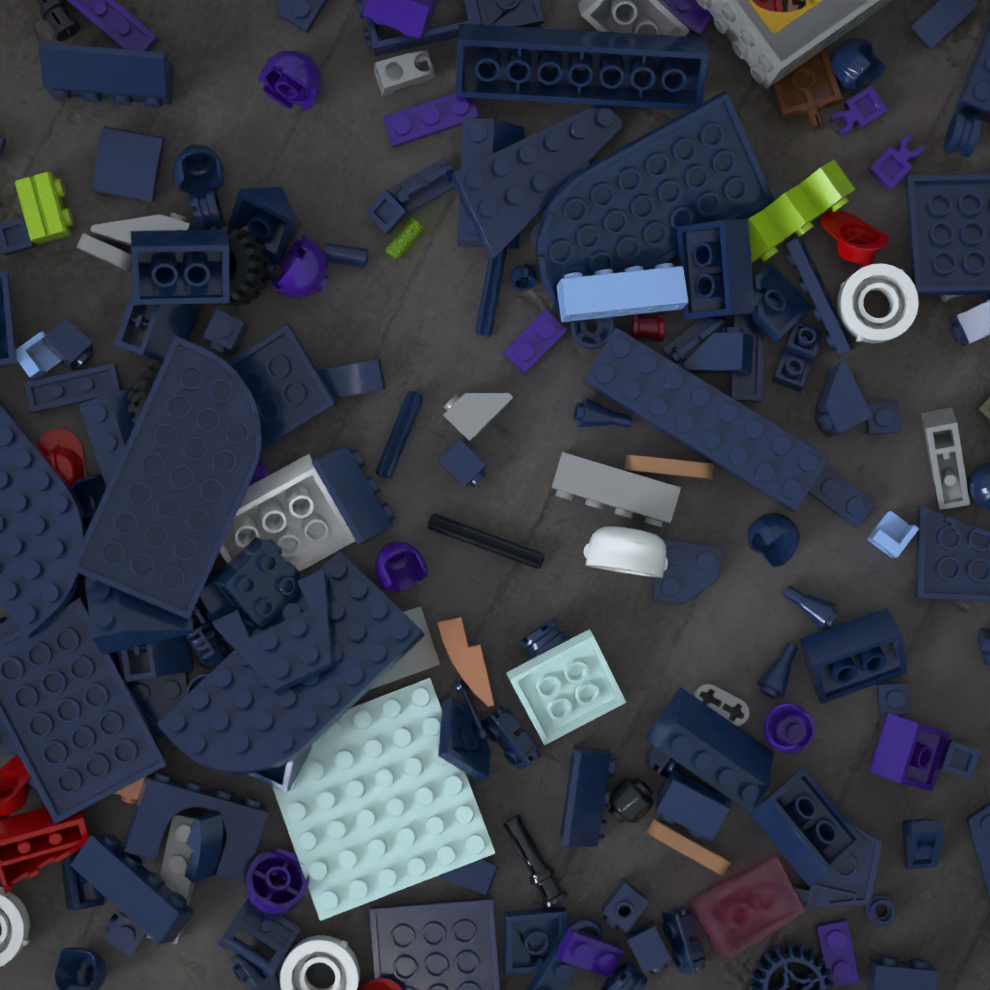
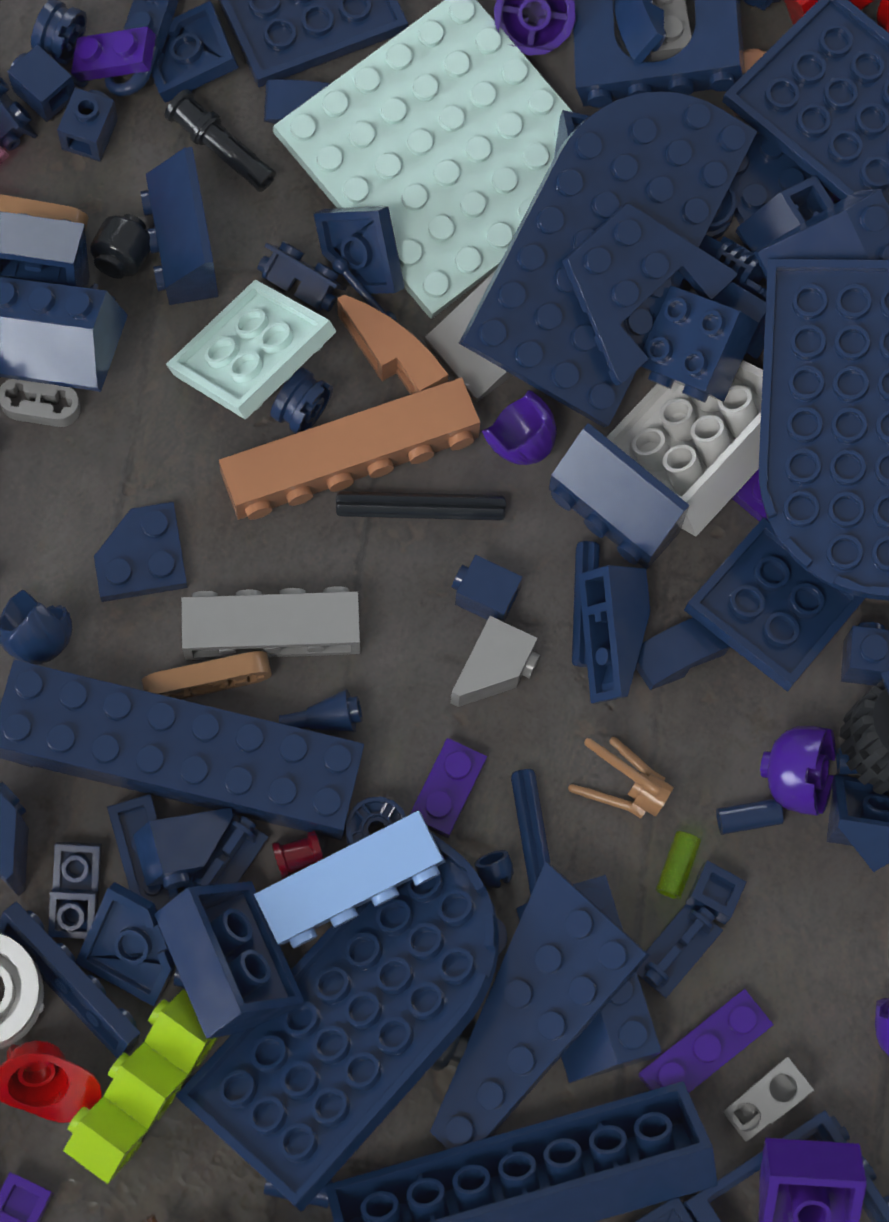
camera: 155 degrees right, 15 degrees down
white piece [584,526,668,578] -> none
none -> nougat brick [219,377,480,520]
none -> medium nougat plant [568,737,674,819]
none -> dark blue slope [578,565,650,704]

